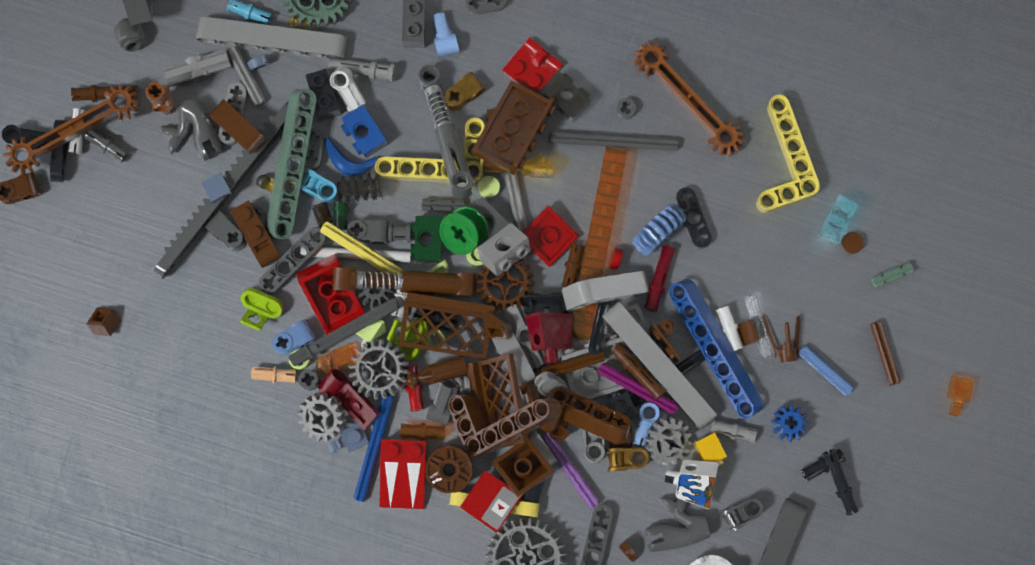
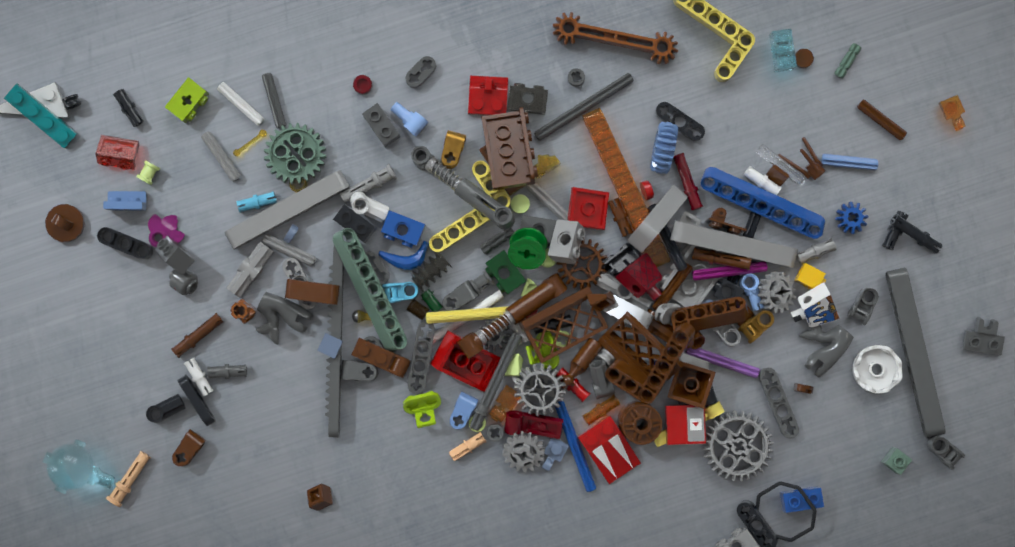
camera: 40 degrees left, 5 degrees up
dark orange arm [3,84,140,175] -> none

